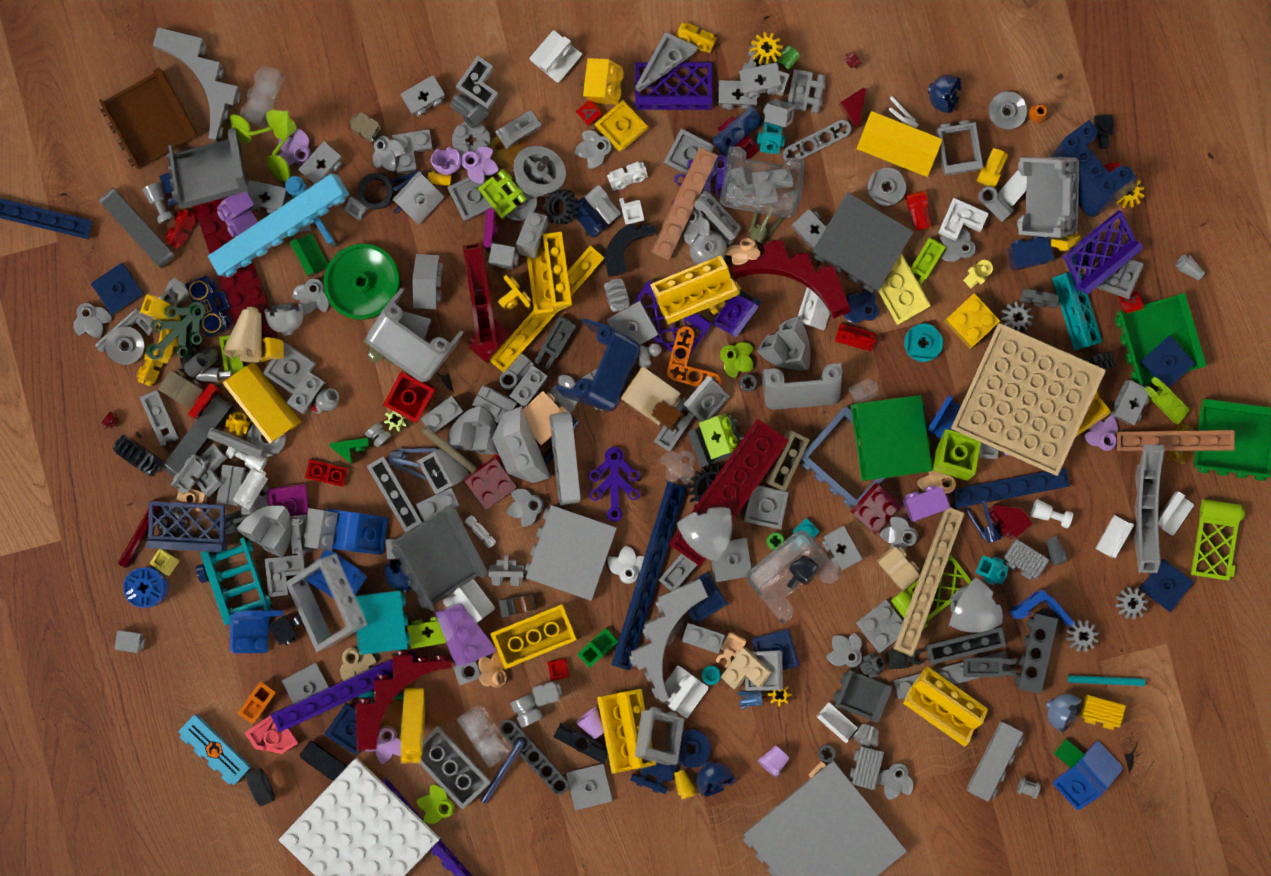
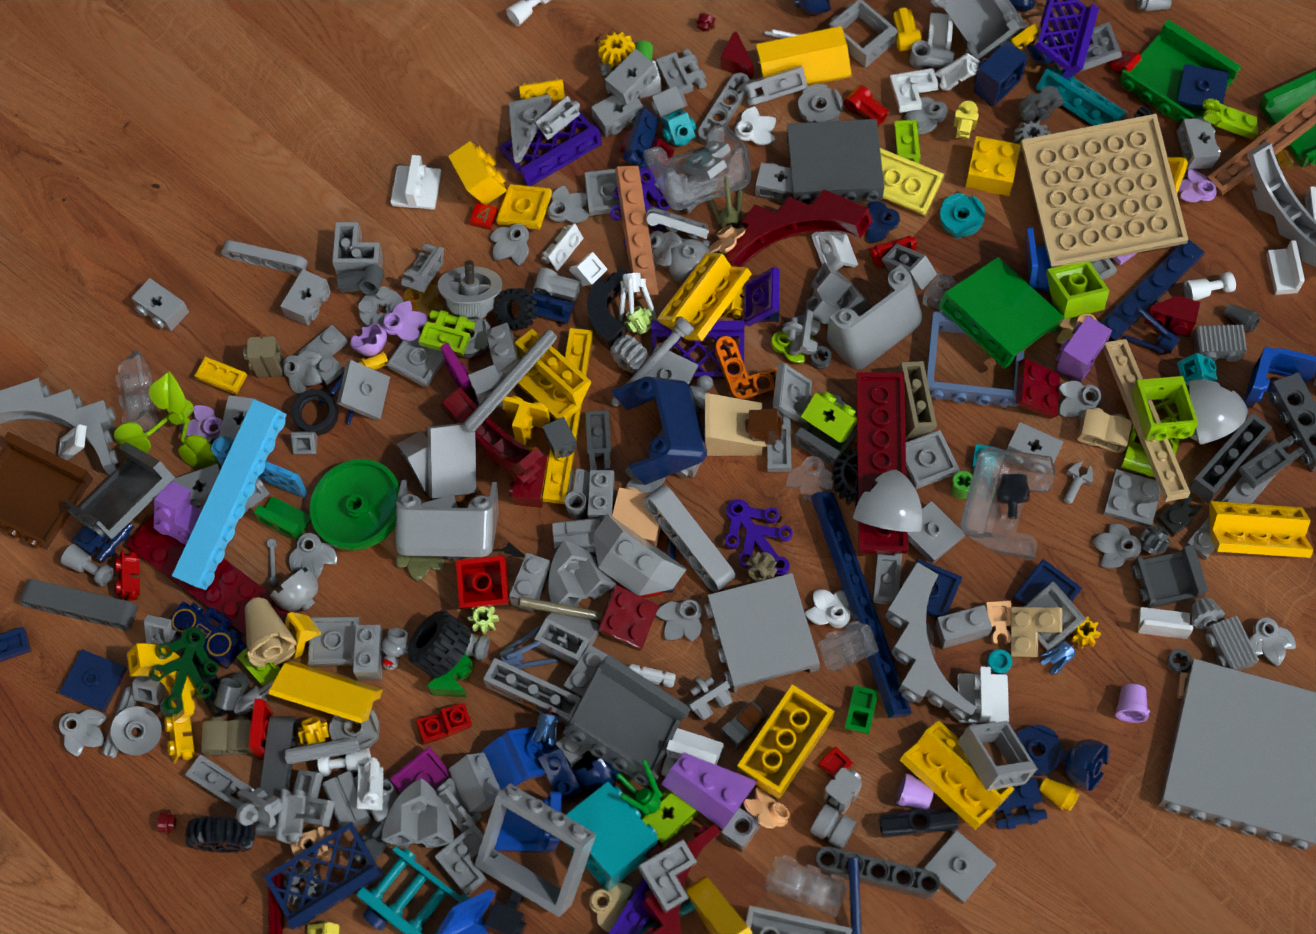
camera: 30 degrees left, 20 degrees down
none -> white tile [58,424,87,461]
none -> light grey brick [132,278,189,331]
none -> yellow plate [194,357,247,395]
none -> light grey beam [221,240,308,275]
none -> light grey hips [237,788,283,828]
none -> light grey hinge [267,539,278,586]
none -> black tyre [407,610,471,678]
none -> light grey tile [427,423,476,498]
none -> light grey axle [463,330,557,433]
none -> flat silver piece [531,707,559,745]
none -> light grey hinge [535,96,580,140]
none -> dark blue hinge [538,746,583,801]
none -> dark grey brick [542,417,577,459]
none -> light grey plate [548,185,589,223]
none -> light grey piece [611,316,695,406]
none -> green plant [616,759,663,815]
none -> white plant [619,273,657,322]
none -> yellowish green gear [624,306,654,335]
none -> light grey plate [638,840,697,912]
none -> white plate [735,107,776,145]
none -> light grey plate [743,65,808,105]
none -> dark tan gear [746,552,777,582]
none -> light grey hips [783,310,821,356]
none -> clear brick [818,621,879,671]
none -> light grey brick [882,244,937,290]
none -> white hinge [935,53,981,90]
none -> light grey bar [1064,462,1093,504]
none -> lime window [1131,376,1198,441]

